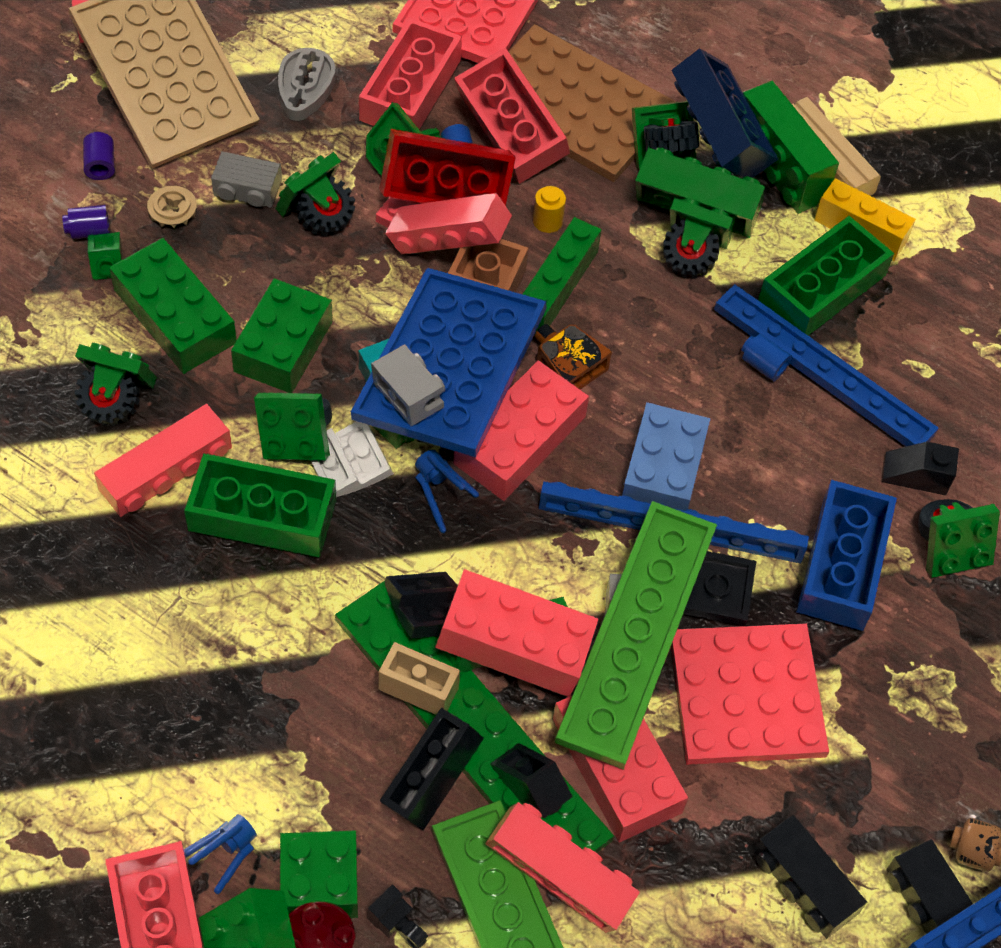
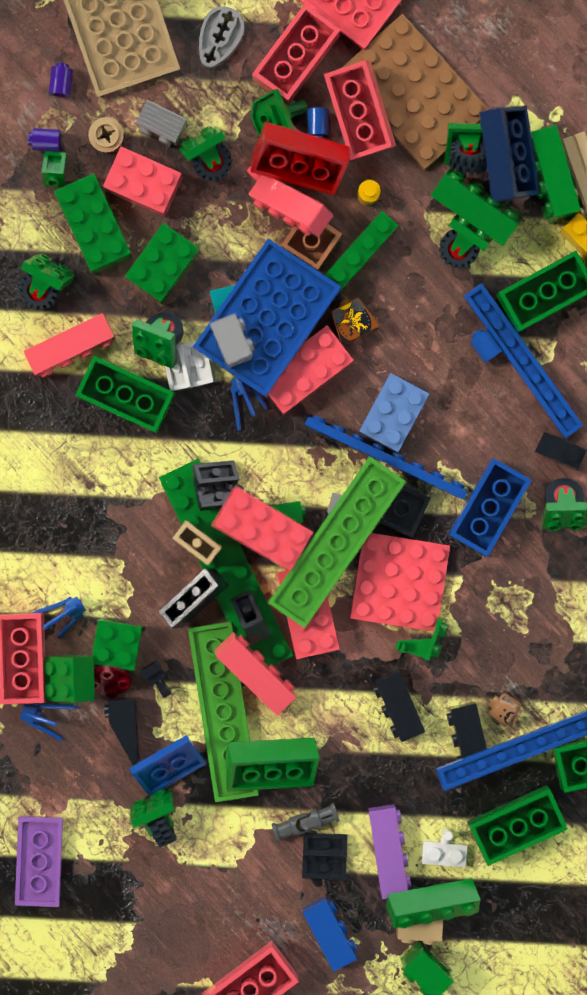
camera: 20 degrees right, 30 degrees up
none -> coral brick [103,147,183,217]
none -> green plate [396,617,449,661]

